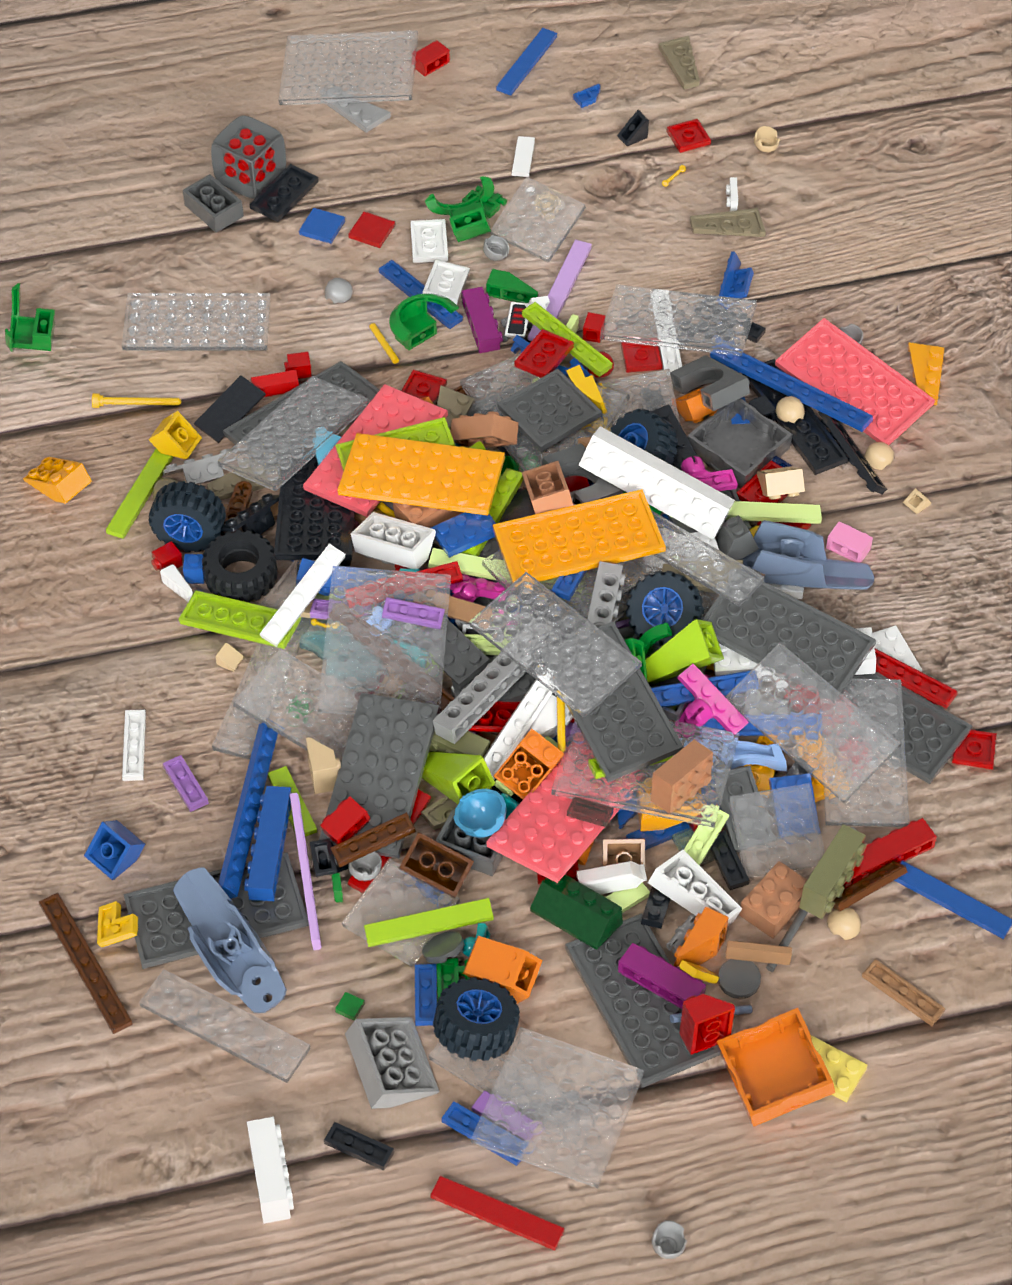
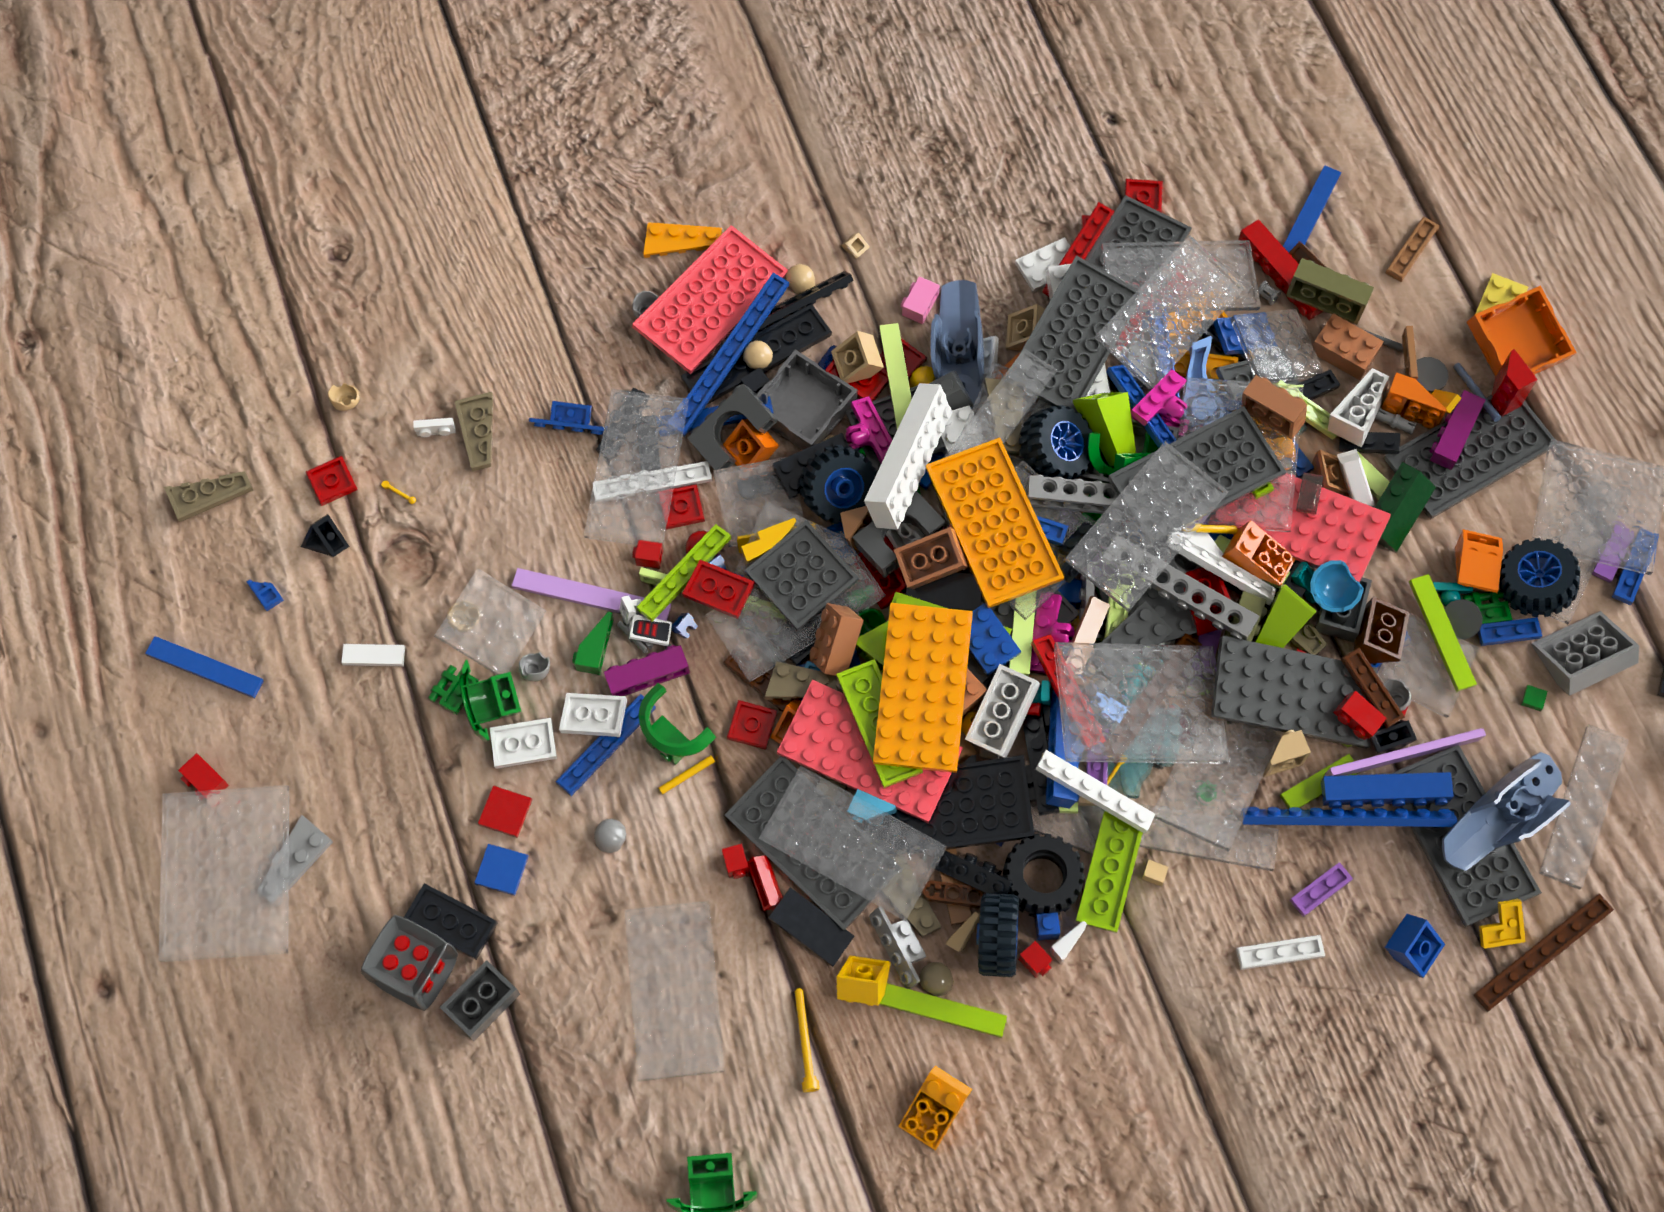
camera: 95 degrees left, 15 degrees up
green tile [332,873,343,903] -> none
medium lavender tile [382,597,445,630] -> none

